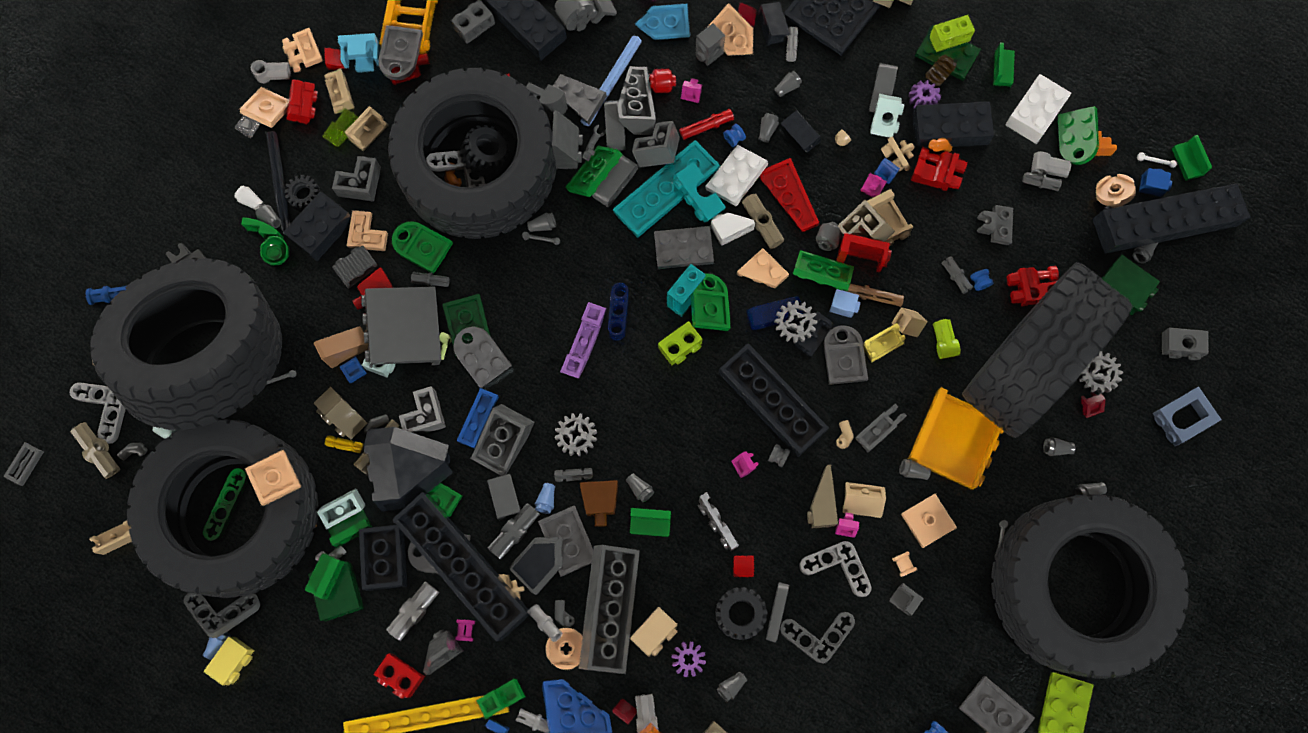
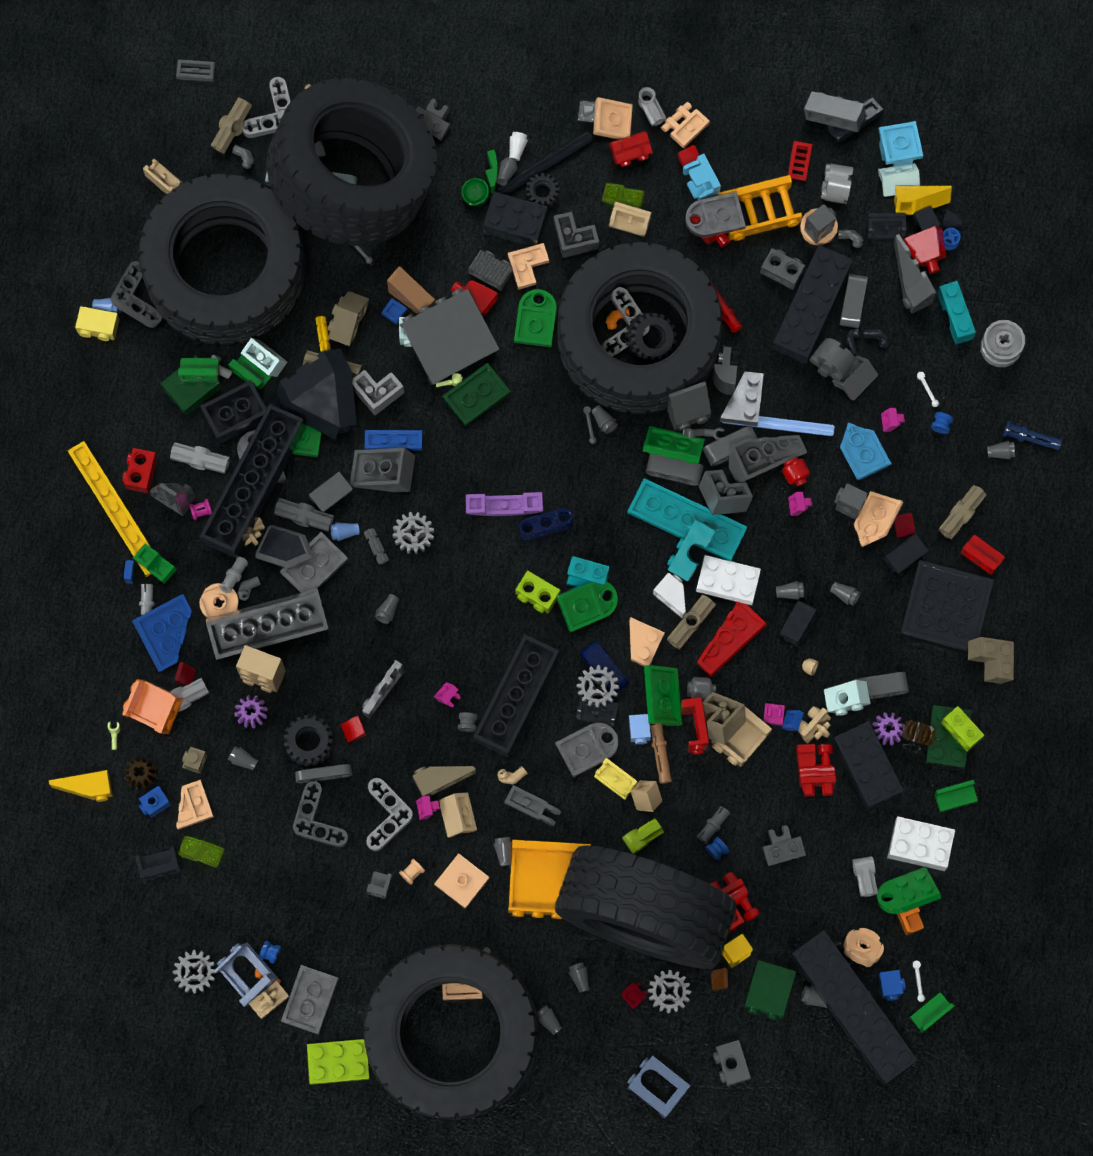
camera: 65 degrees right, 0 degrees up
blue pin [86,286,126,305] -> none
green beam [203,468,249,542] -> none
light nougat plate [245,450,301,506] -> none
tan hinge [325,68,354,114] -> none
dark grey arm [364,414,389,436] -> none
dark grey axle [411,272,450,287] -> none
flat silver plate [454,327,512,388] -> none
reddish brown torso [580,480,618,527] -> none
green panel [630,508,671,537] -> none
flat silver plate [654,226,714,269] -> none
red pin [679,109,734,140] -> none
blue wheel [723,124,746,147] -> none
light grey axle [786,27,798,62] -> none
orange arm [928,138,952,152] -> none
dark grey axle [1022,172,1062,191] -> none

